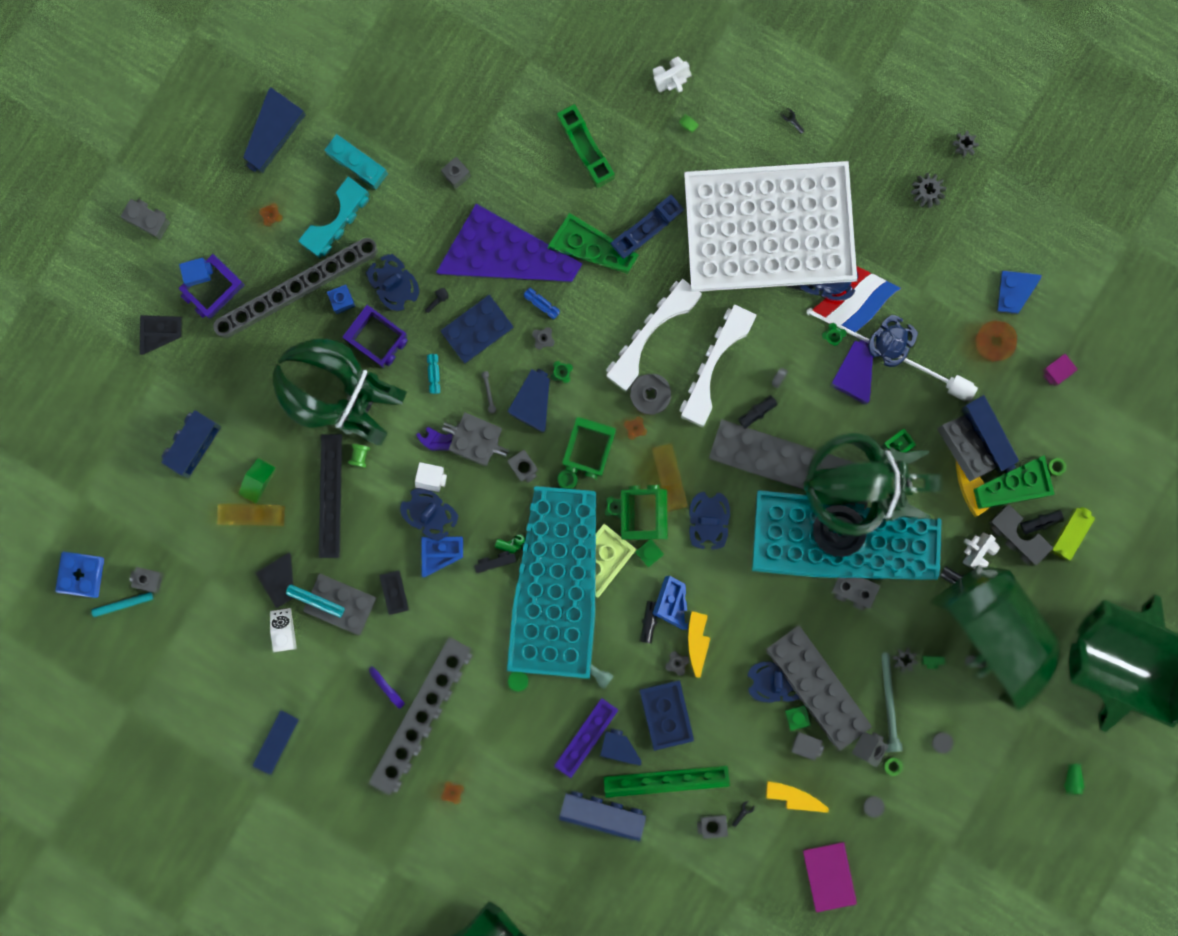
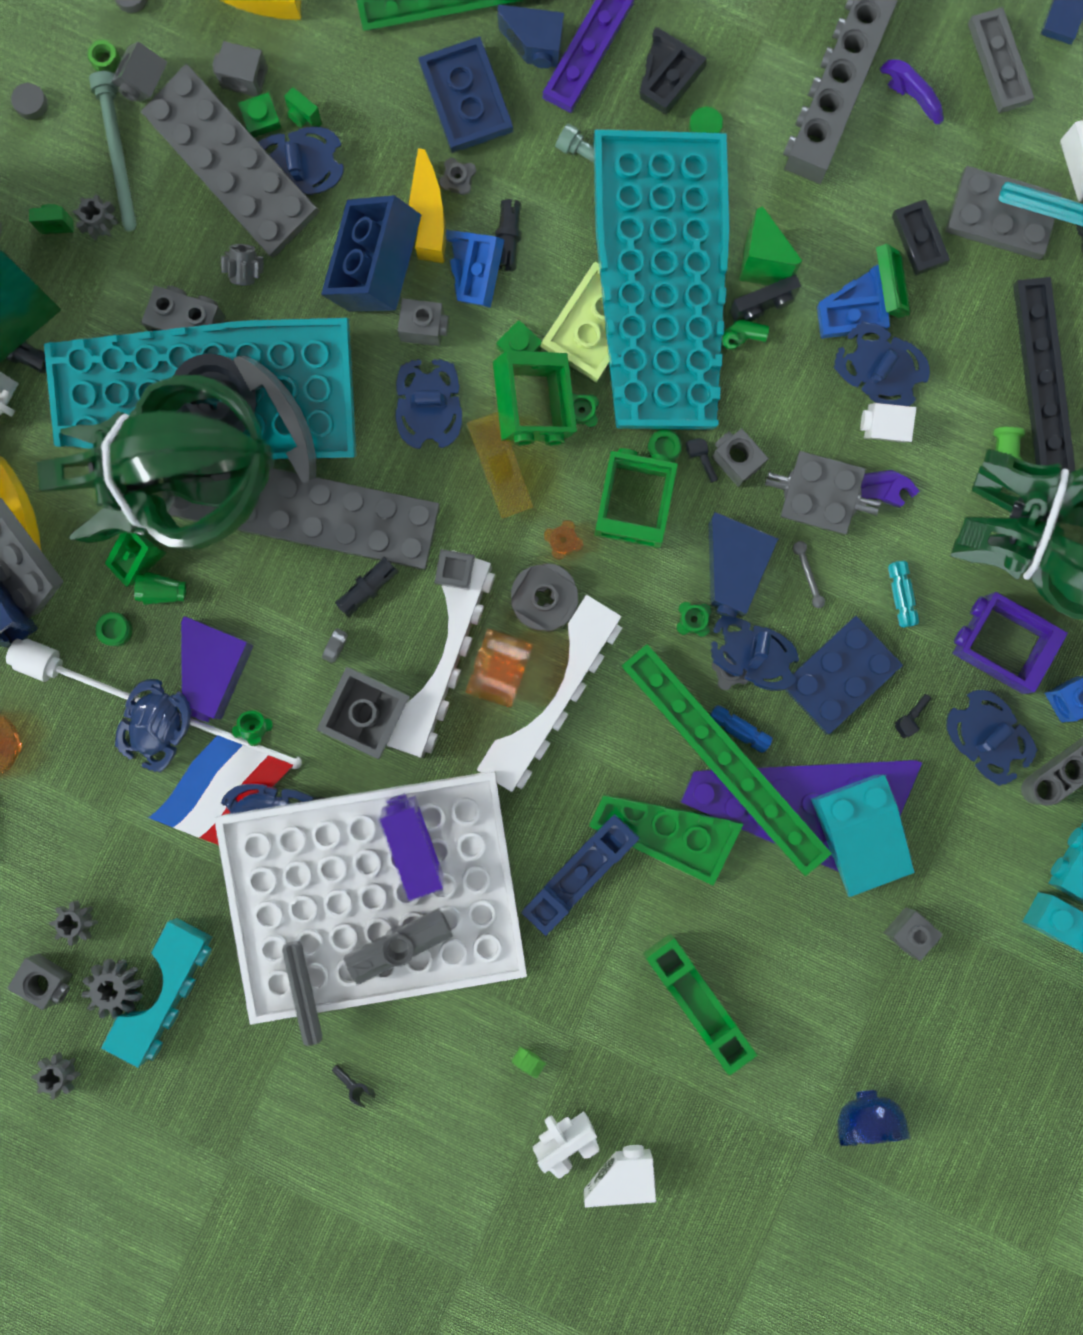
camera: 170 degrees right, 0 degrees up
none -> dark grey brick [7,954,73,1010]
none -> dark grey gear [49,900,98,946]
none -> green tile [95,612,133,647]
none -> teal arch [101,918,213,1068]
none -> green cone [134,571,186,605]
none -> dark grey gear [221,244,264,285]
none -> dark grey slope [233,356,317,484]
none -> dark grey axle [282,941,323,1046]
none -> green plate [284,87,322,128]
none -> dark grey slope [317,667,410,760]
none -> dark blue brick [321,195,422,312]
none -> dark grey piece [344,908,453,985]
none -> dark purple window [379,793,444,901]
none -> dark grey brick [398,298,449,346]
none -> dark grey tile [434,549,475,590]
none -> clear orange brick [465,629,533,708]
none -> white slope [584,1145,656,1207]
none -> green plate [621,644,832,877]
none -> black wing [640,26,707,115]
none -> black hand [686,438,718,483]
none -> dark blue shield [710,615,799,691]
none -> green slope [739,206,802,286]
none -> teal slope [811,775,915,897]
none -> clear blue cylinder [837,1090,911,1147]
none -> green tile [876,244,911,318]
none -> dark grey plate [968,7,1034,114]

